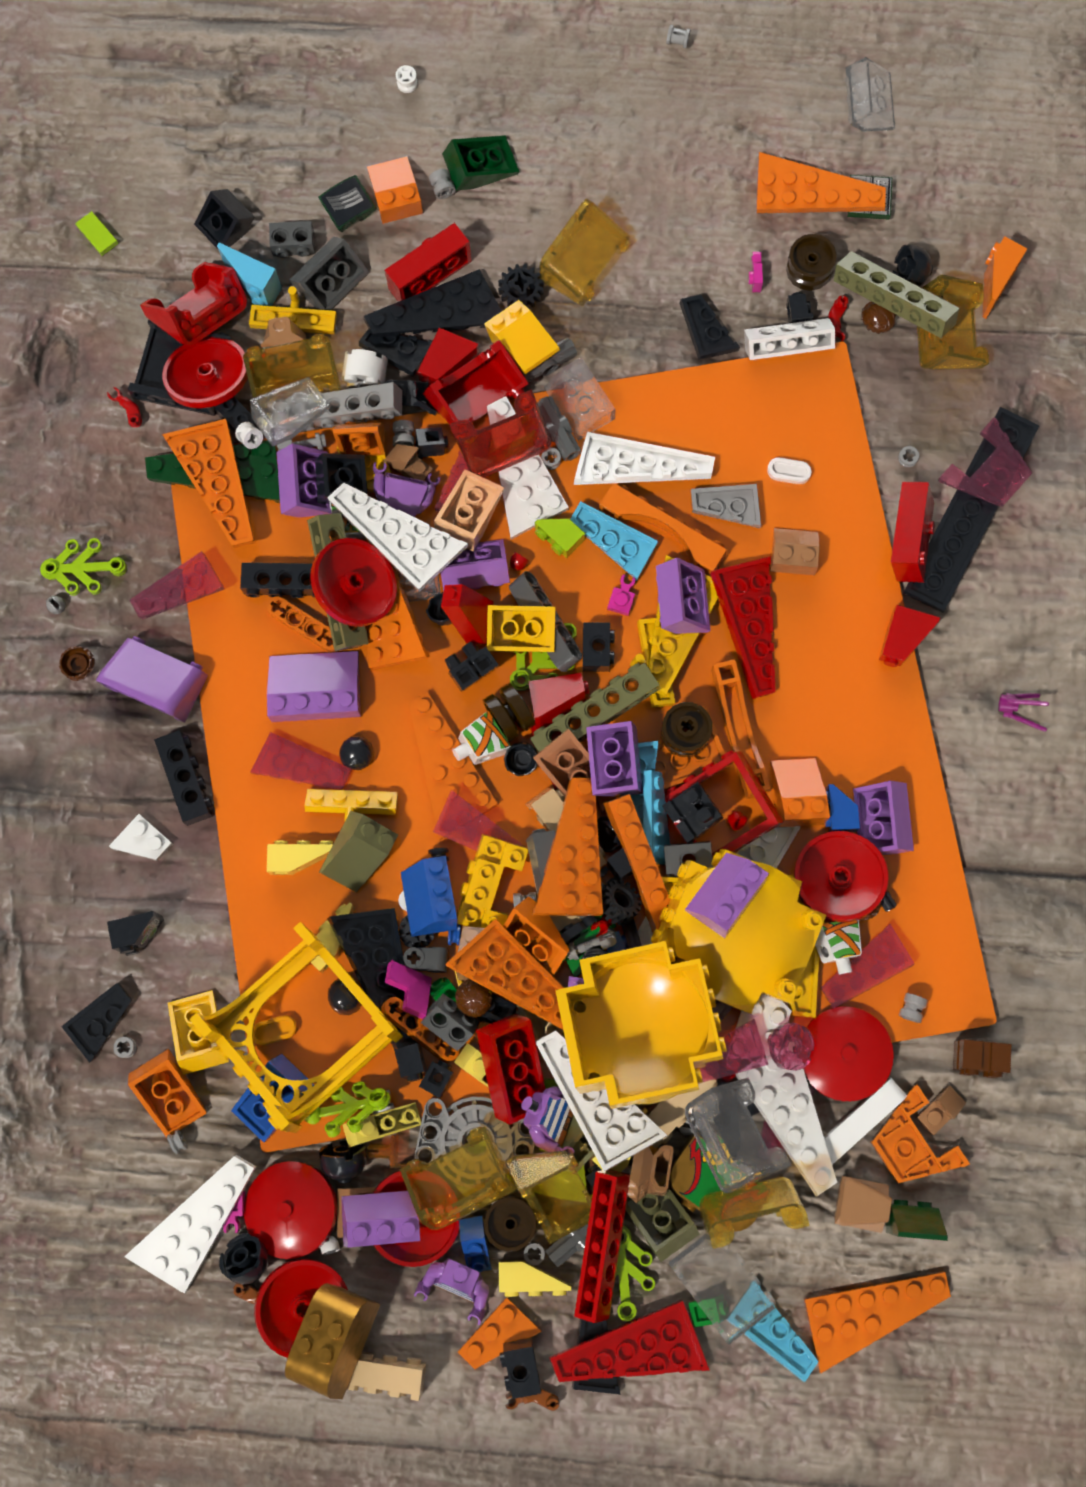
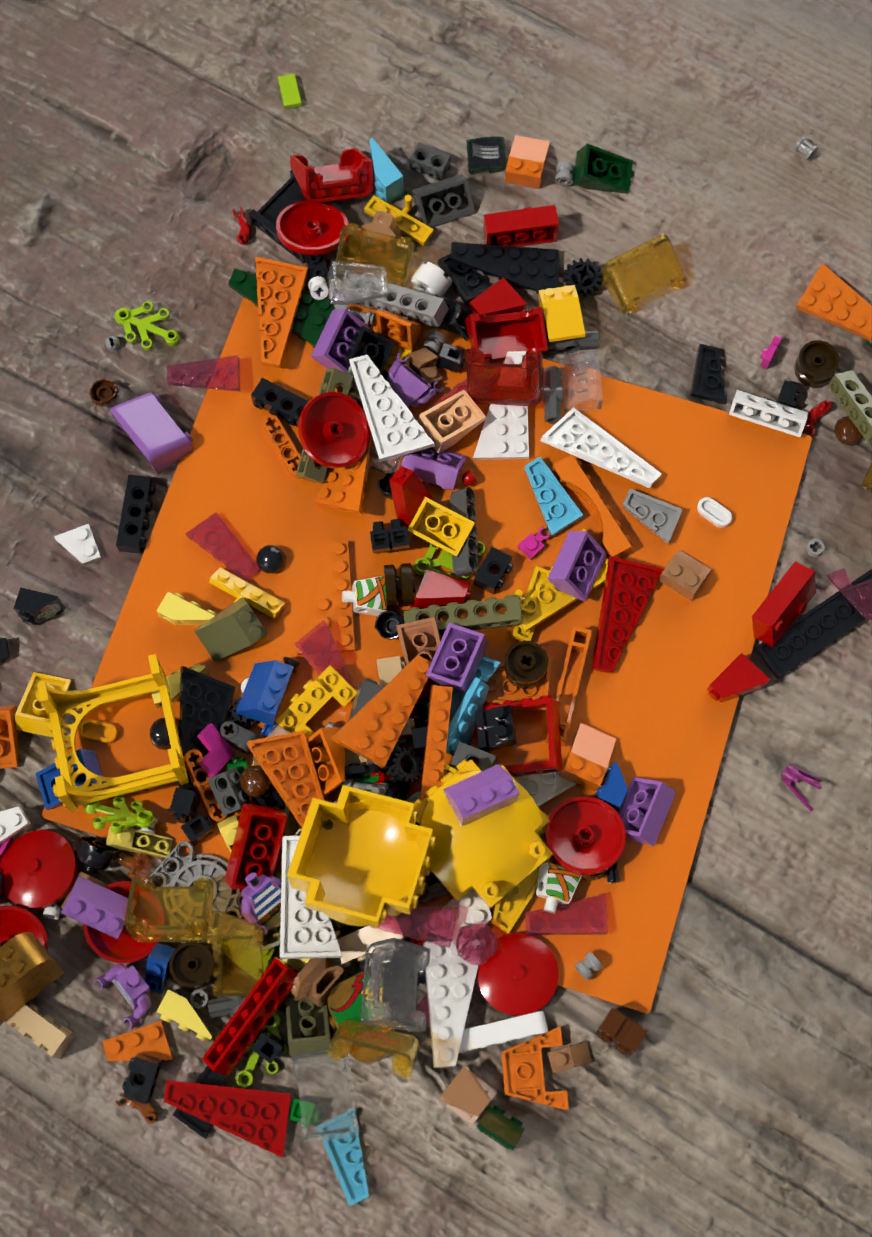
camera: 25 degrees right, 5 degrees down
black slope [194,189,255,249] -> none
medium lavender slope [267,651,361,722] -> none
white wheel [396,65,418,93] -> none
lime slope [535,519,585,558] -> none
light grey bush [541,448,561,470] -> none
red hinge [727,810,747,830] -> none
orange wing [804,1271,951,1374] -> none
none -> black brick [251,1027,285,1064]

